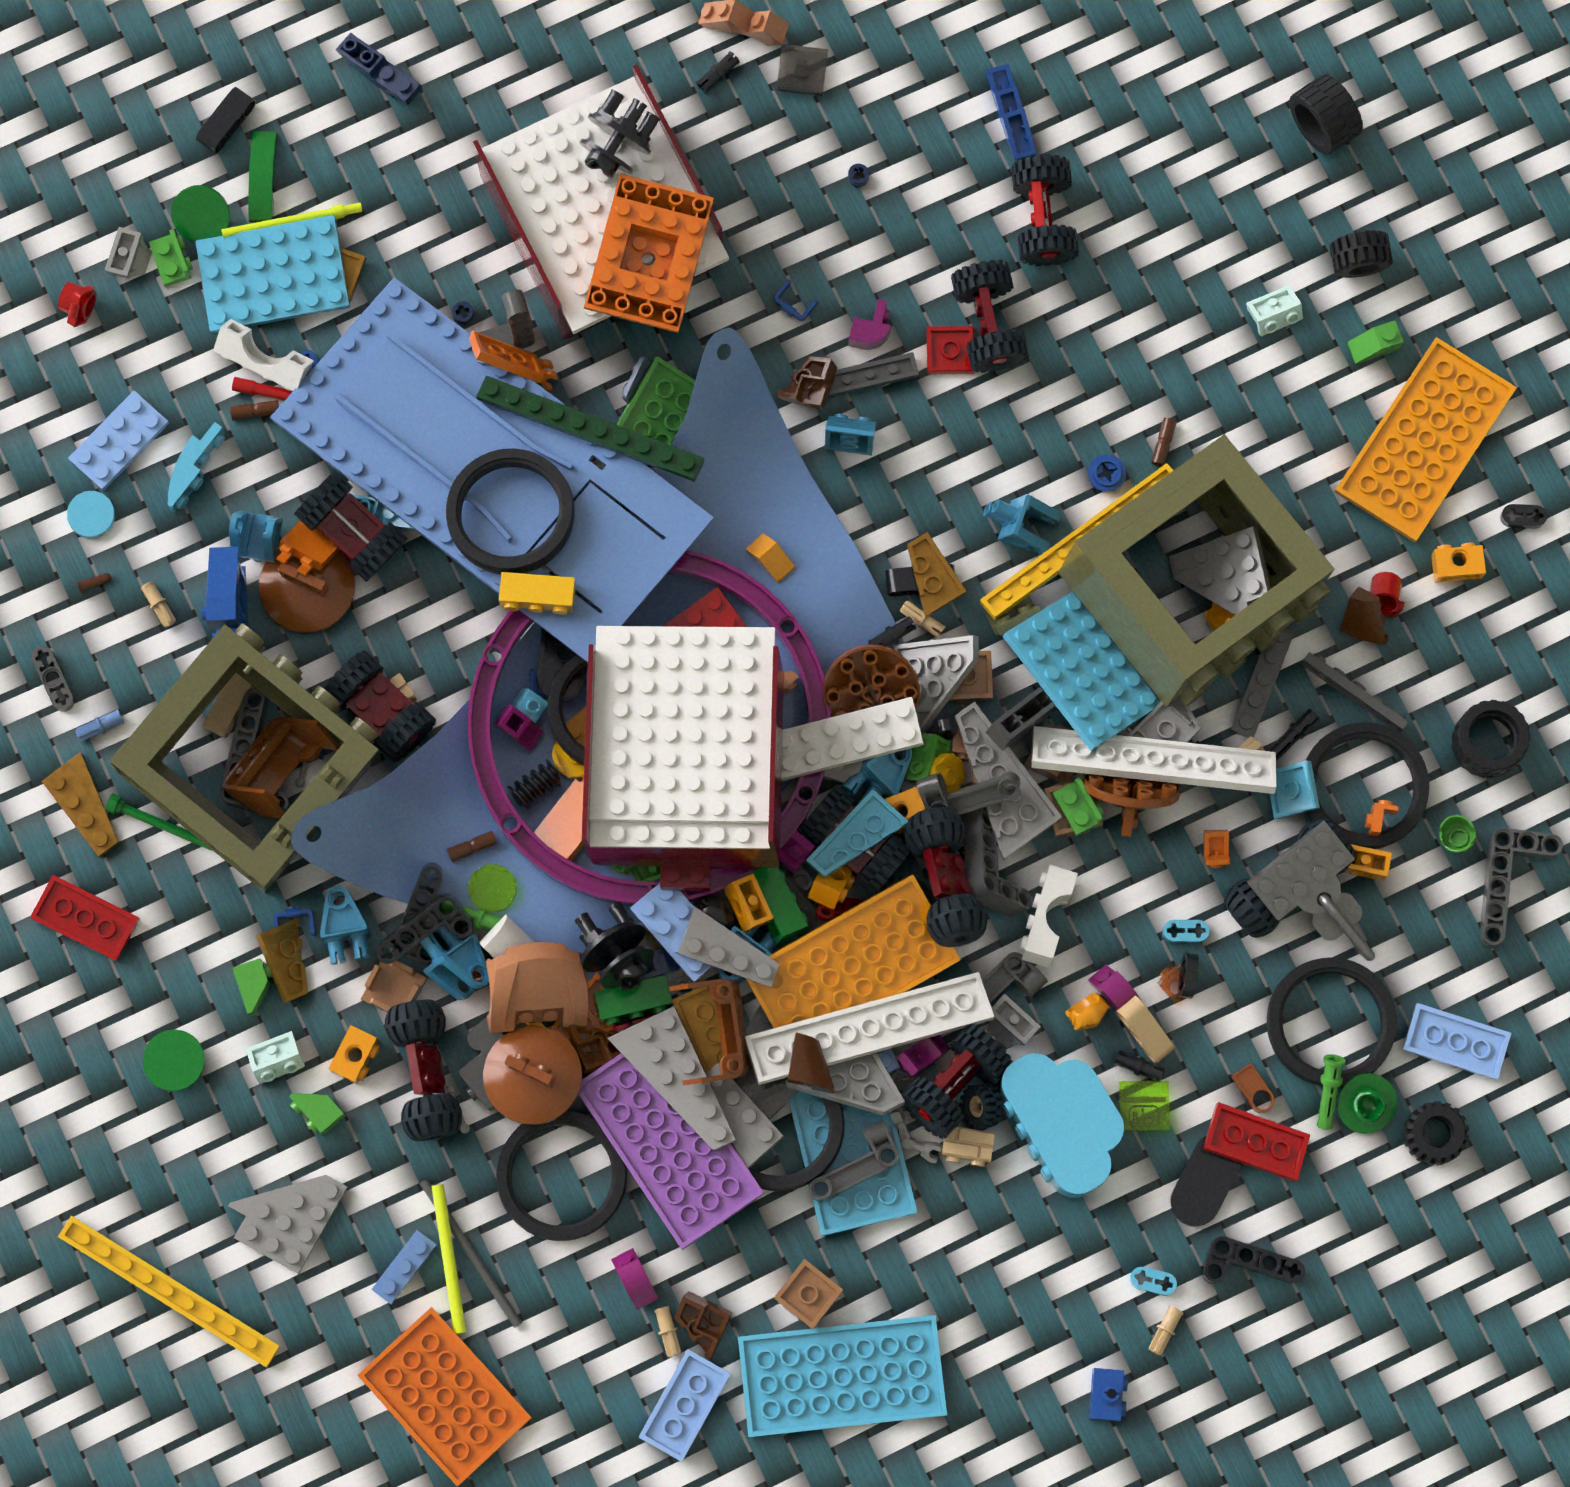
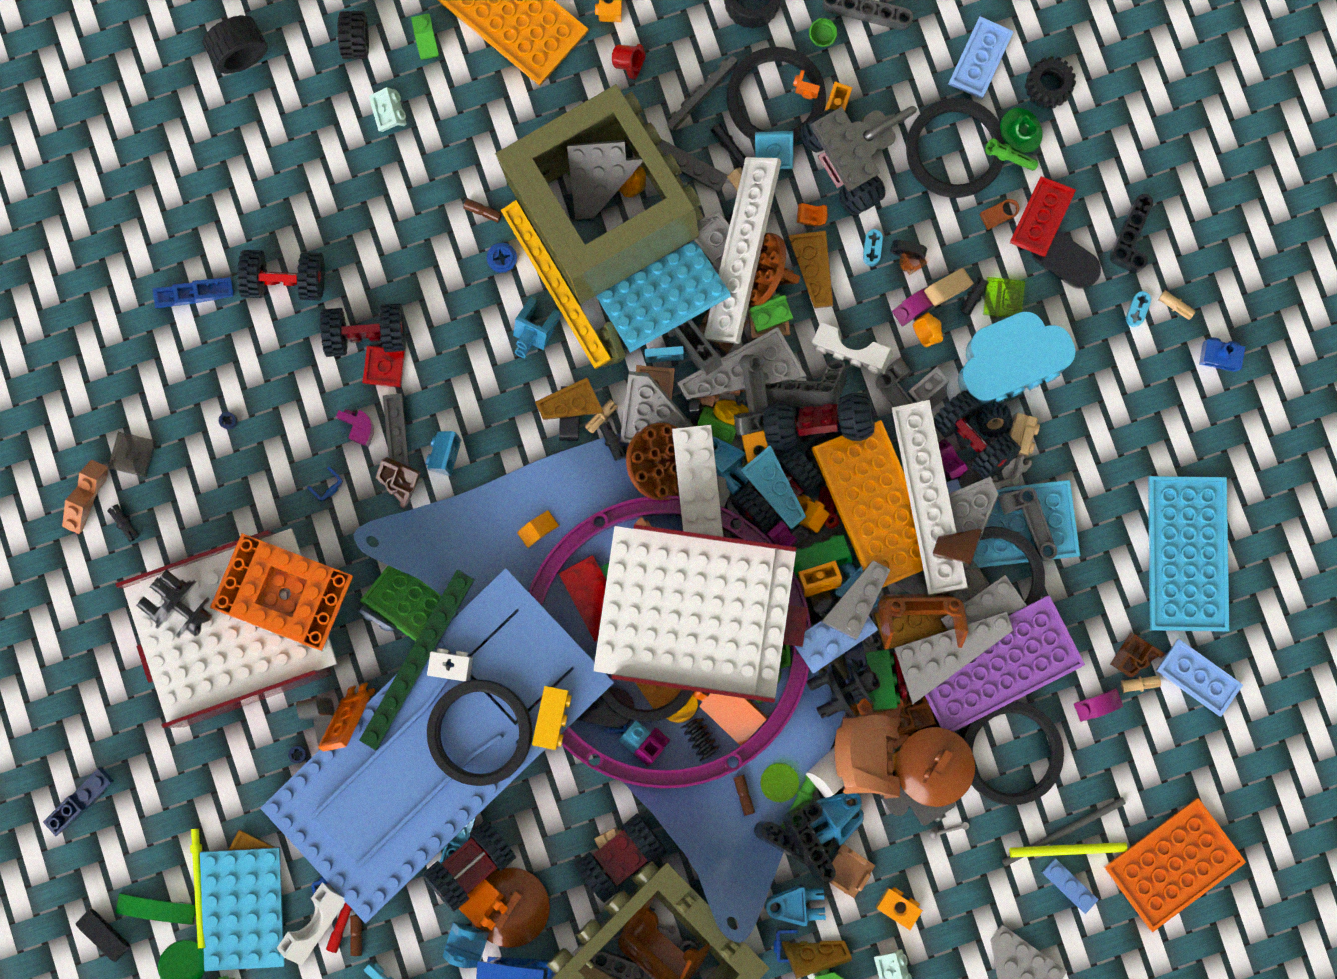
camera: 80 degrees left, 5 degrees up
bright green slope [289,1093,346,1135] -> none
black plate [385,999,462,1141] -> none
medium nougat panel [774,1259,843,1330] -> none
reddish brown slope [1339,587,1389,644] -> none
none -> white brick [427,648,473,681]
none -> medium azure tile [645,346,684,363]
none -> pearl gold wing [788,231,833,308]

